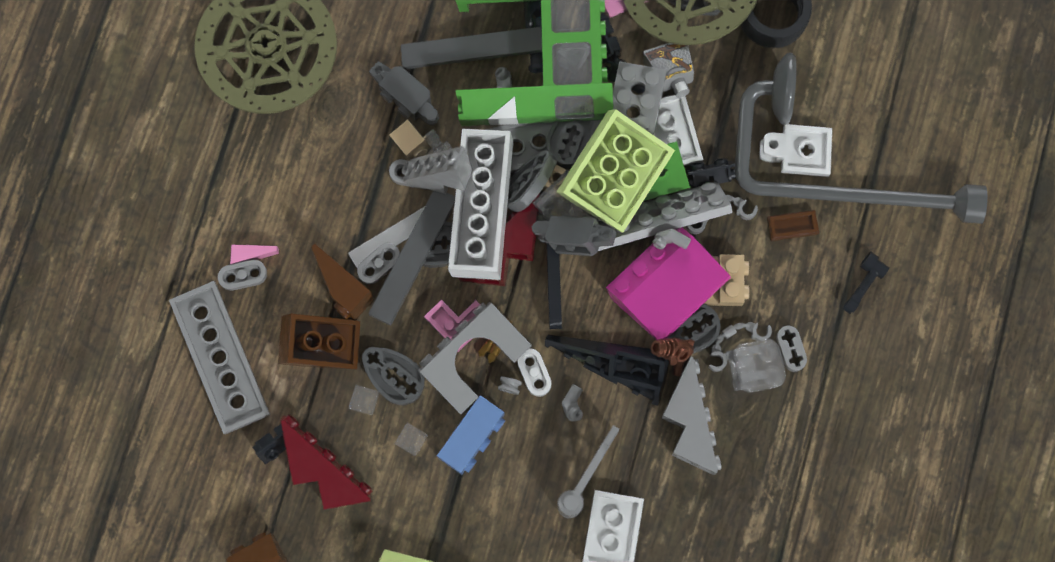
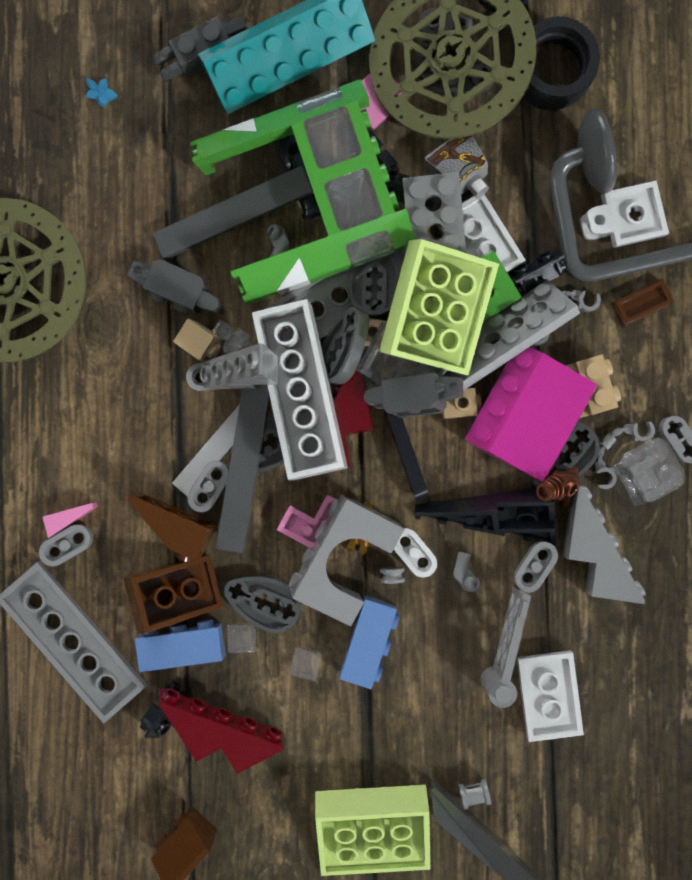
camera: 15 degrees left, 10 degrees up
light grey arm [653,229,691,249] -> none
none -> medium blue brick [135,620,226,672]
none -> tan brick [441,388,481,419]
none -> light grey plate [513,541,558,593]

